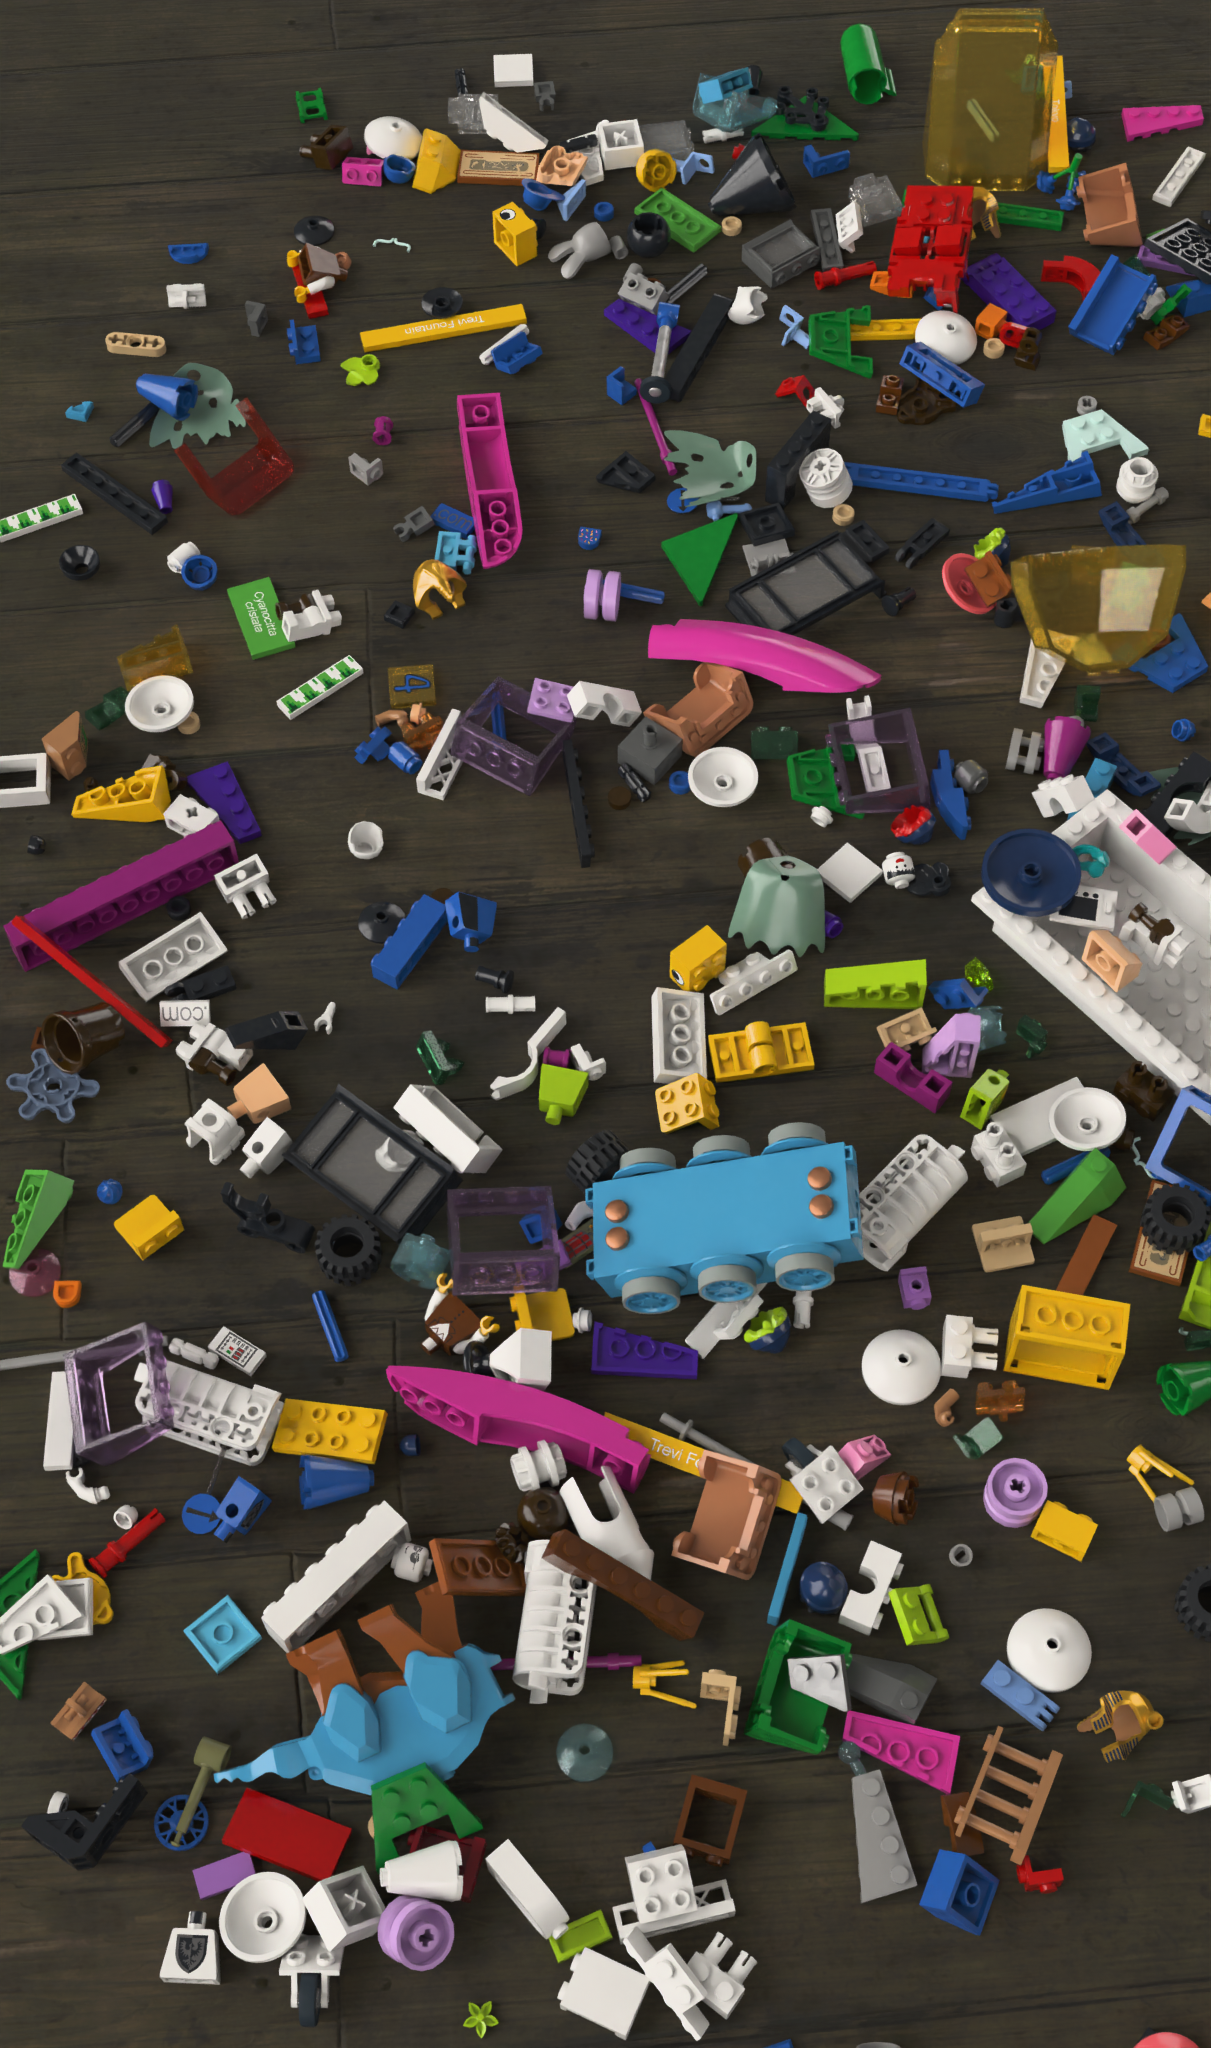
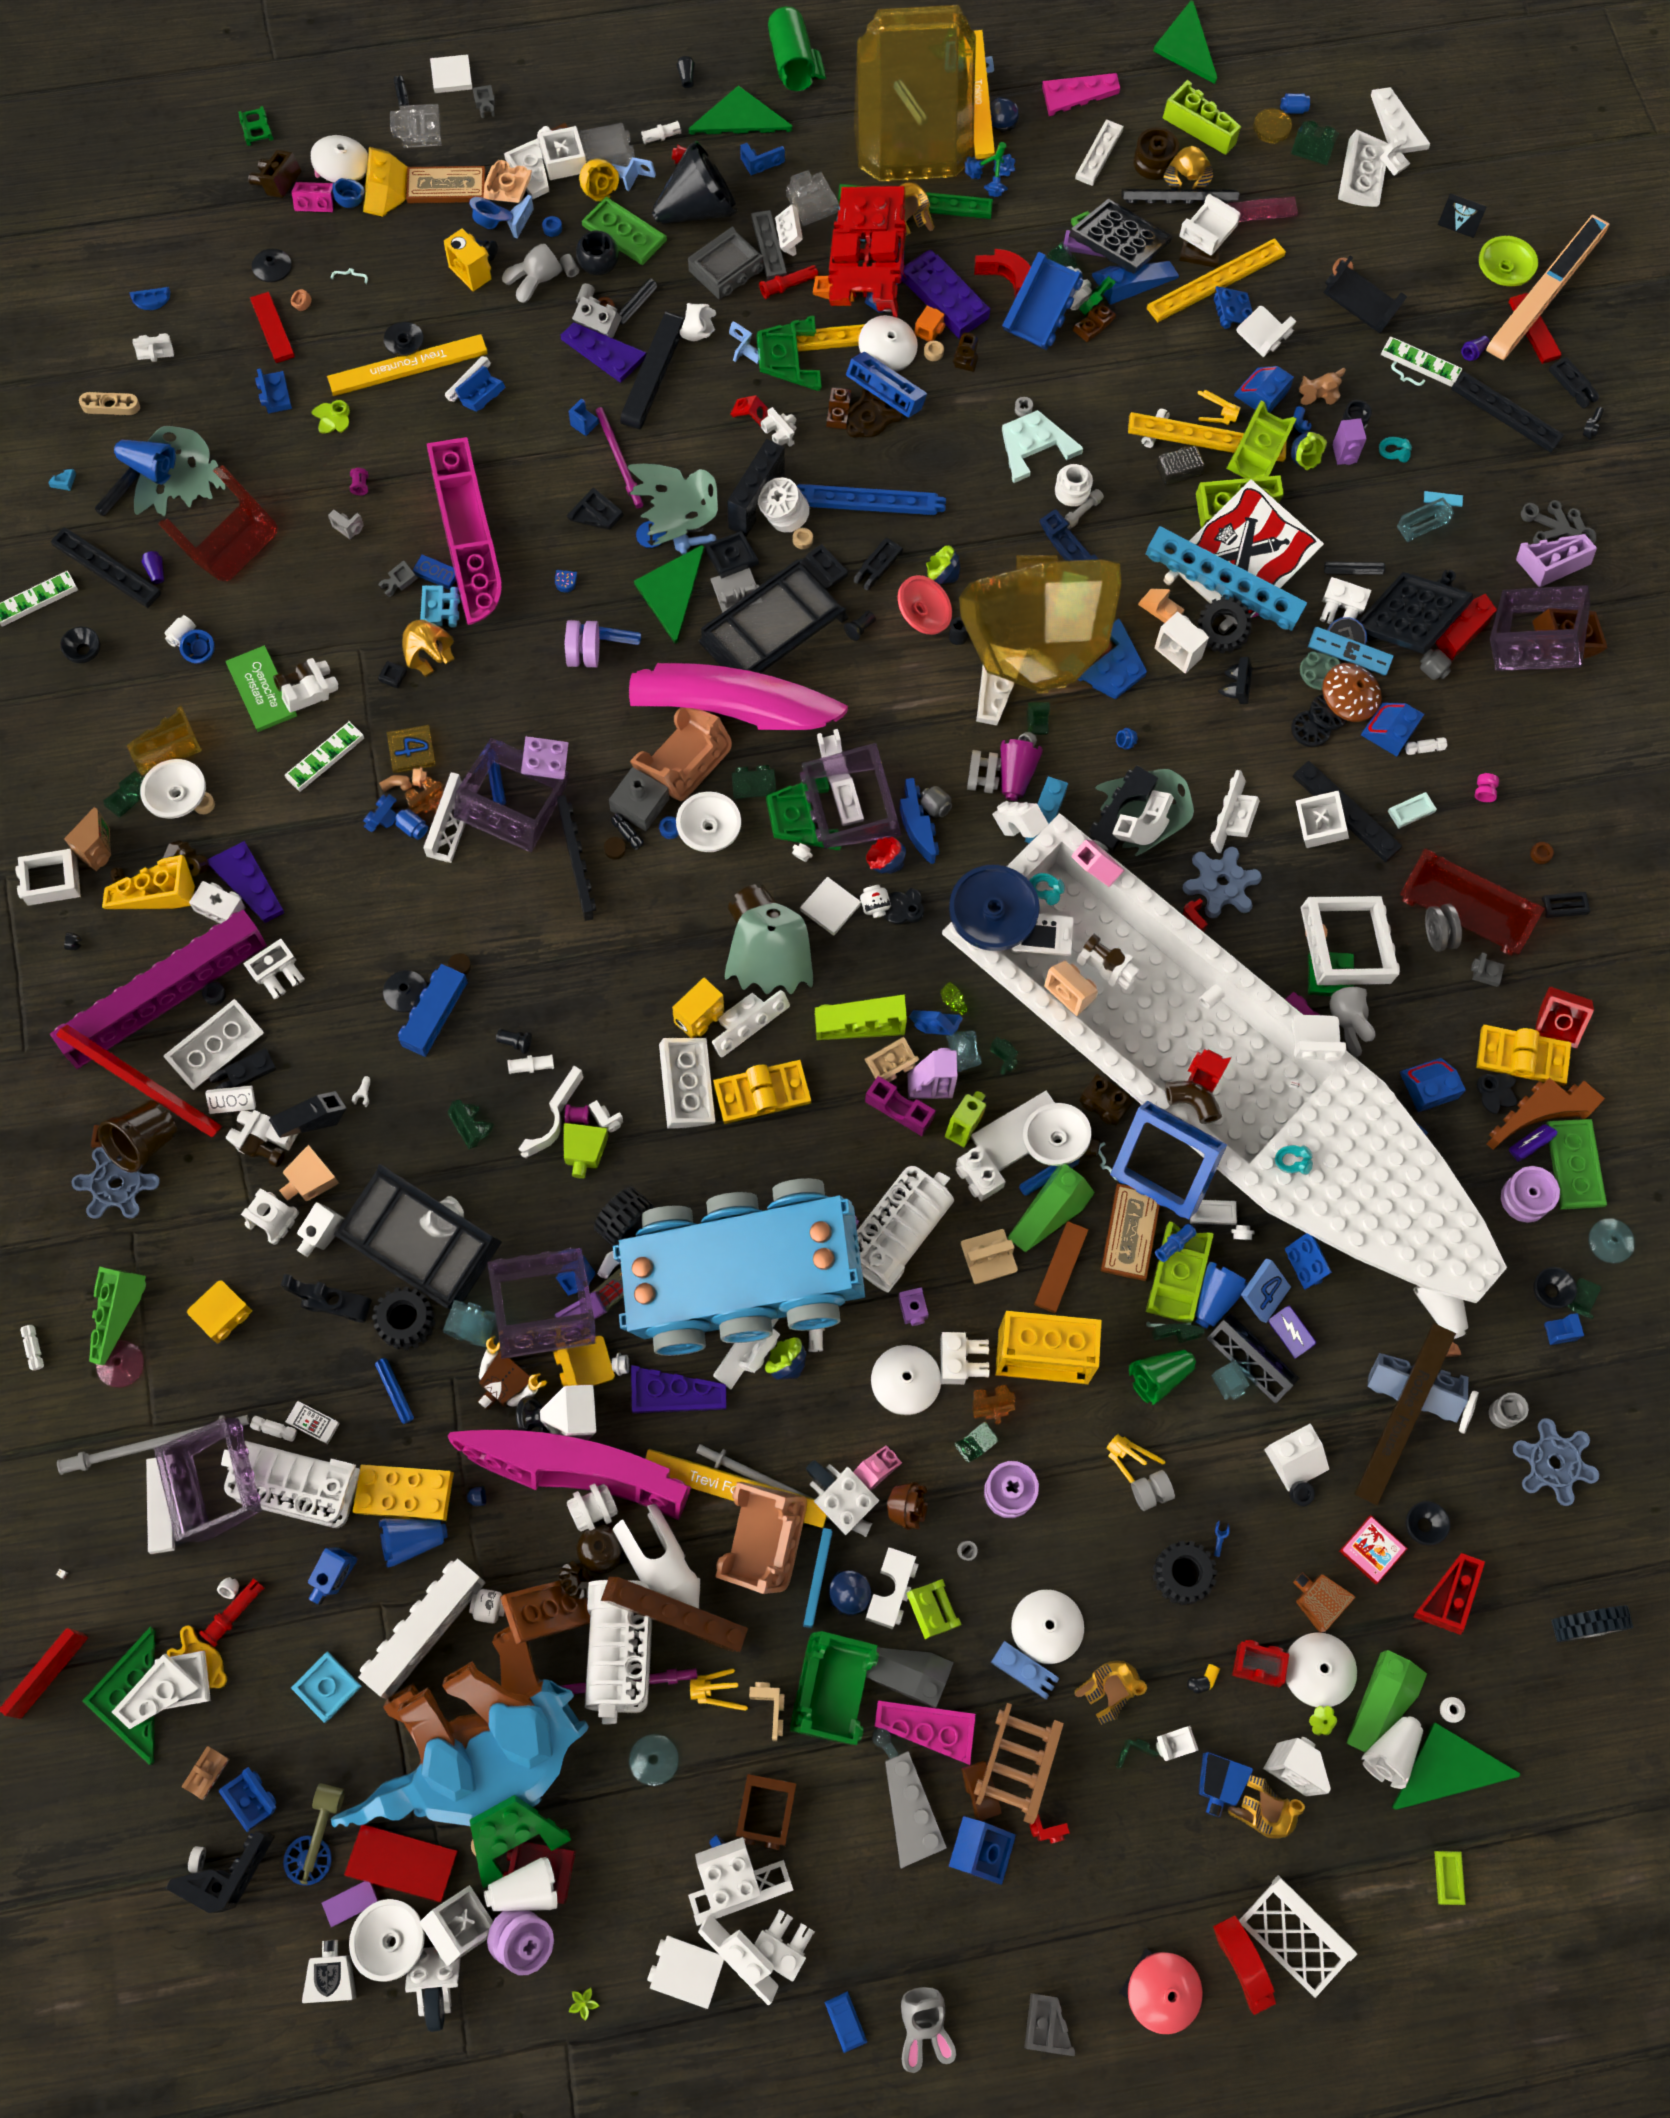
camera: 10 degrees left, 10 degrees up
orange tile [53,1281,82,1308] -> none
white piece [66,1467,110,1505] -> none
blue plate [97,1179,123,1204] -> none
blue piece [182,1445,227,1535] -> none
dark grey bracket [245,301,268,337] -> none
reddish brown torso [287,243,348,303] -> none
white hair [348,821,384,859] -> none
white piece [394,1084,503,1174] -> none
blue torso [445,892,497,952] -> none
white wedge [479,92,549,153] -> none
white window [485,1839,570,1940] -> none
lime tile [548,1909,613,1964] -> none
black axle [559,134,598,153] -> none
white arch [567,681,642,727] -> none
piece [639,301,680,404] -> none
yellow bracket [655,1073,719,1134] -> none
clear light blue windscreen [693,73,778,133] -> none
dark azure brick [698,67,753,104] -> none
tan tile [722,216,742,236] -> none
black plant [774,86,829,132] -> none
wing [787,1654,852,1712] -> none
dark purple cone [825,910,843,938] -> none
medium nougat arm [934,1388,960,1427] -> none
dark orange bracket [964,550,1014,608] -> none
blue wedge [992,451,1102,514] -> none
red plate [999,322,1029,348] -> none
yellow brick [1031,1500,1098,1561] -> none
nougat windscreen [1076,163,1143,247] -> none
dark blue slope [1086,732,1161,797] -> none
black tyre [1140,1183,1211,1255] -> none

